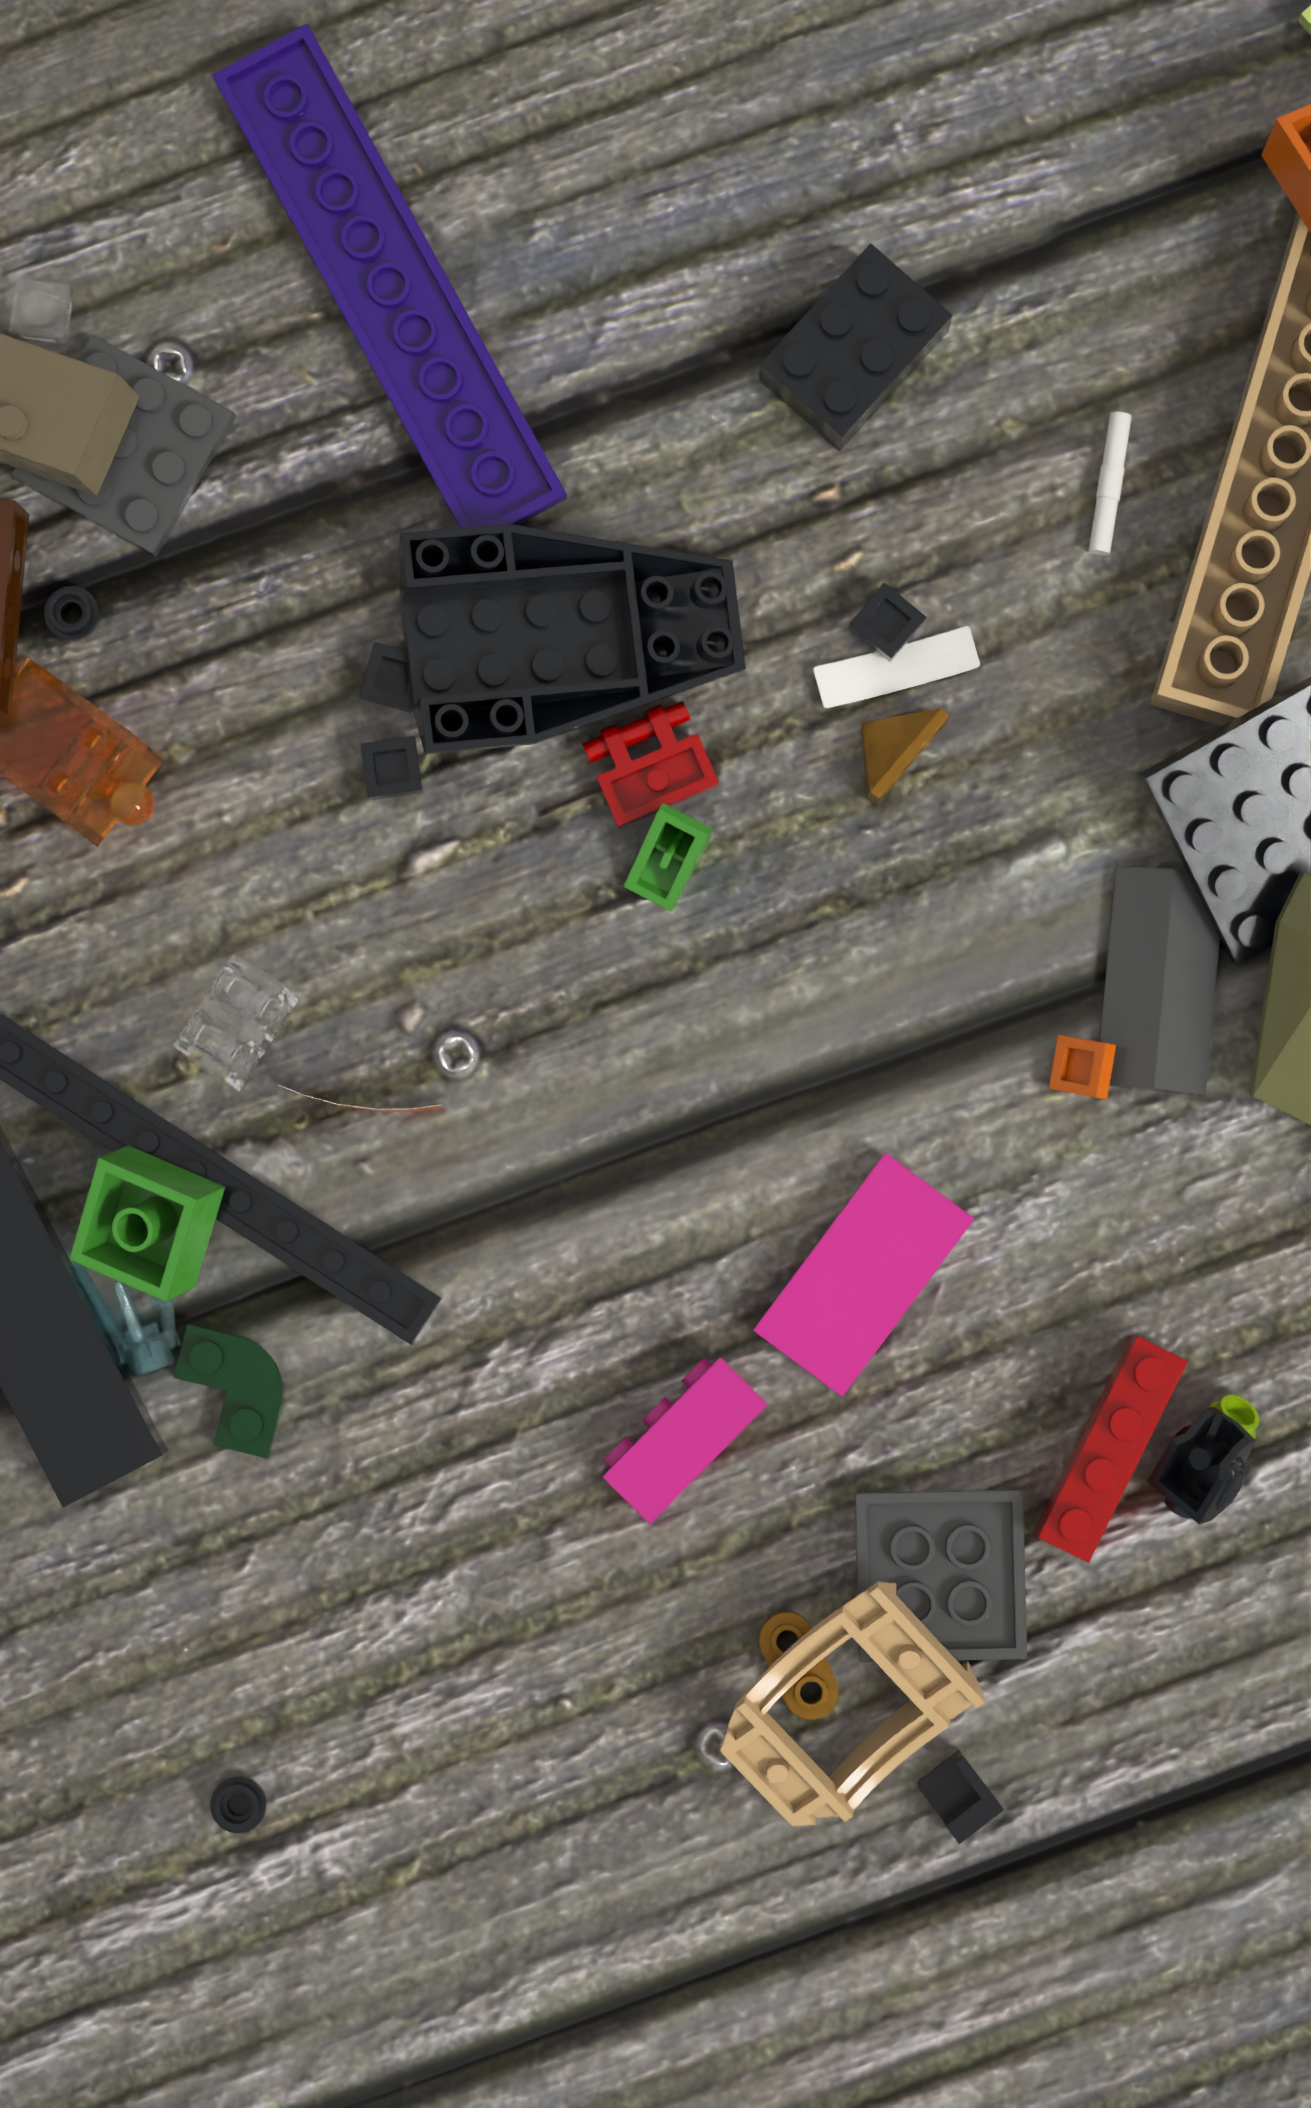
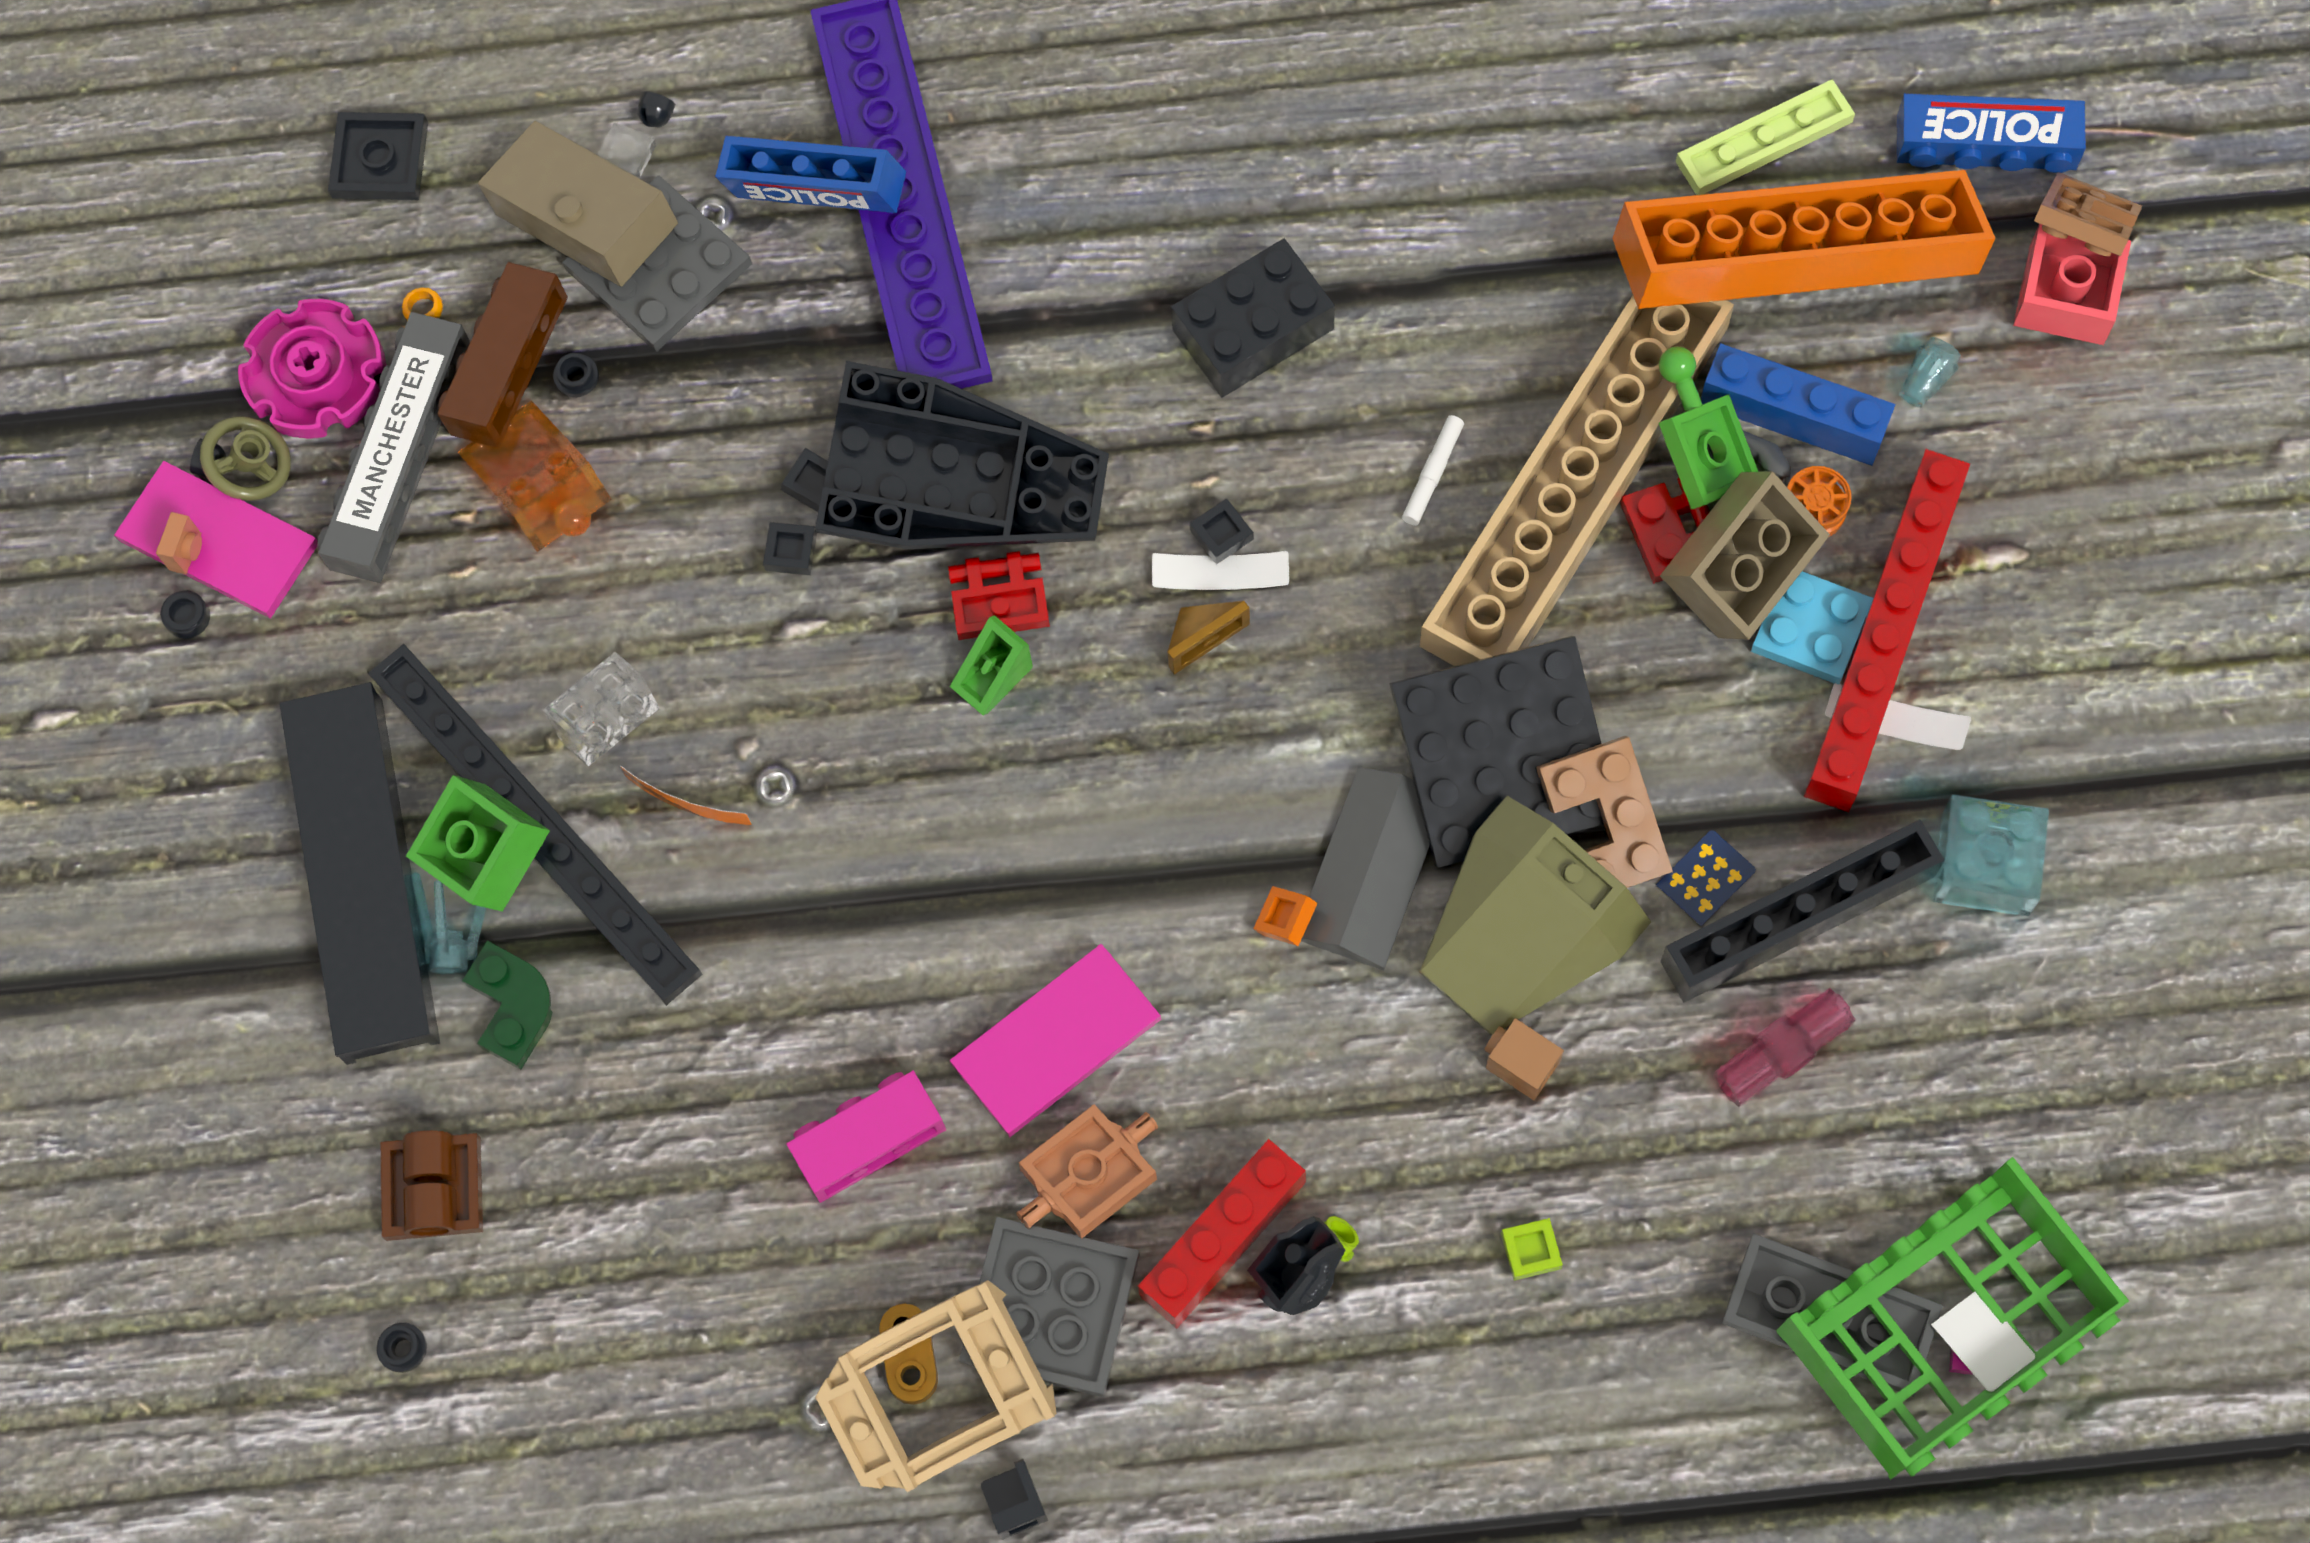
camera: 15 degrees right, 15 degrees down
none -> reddish brown plate [380,1130,483,1241]
none -> black hinge [638,91,676,128]
none -> blue brick [715,136,906,213]
none -> nougat plate [1016,1104,1158,1239]

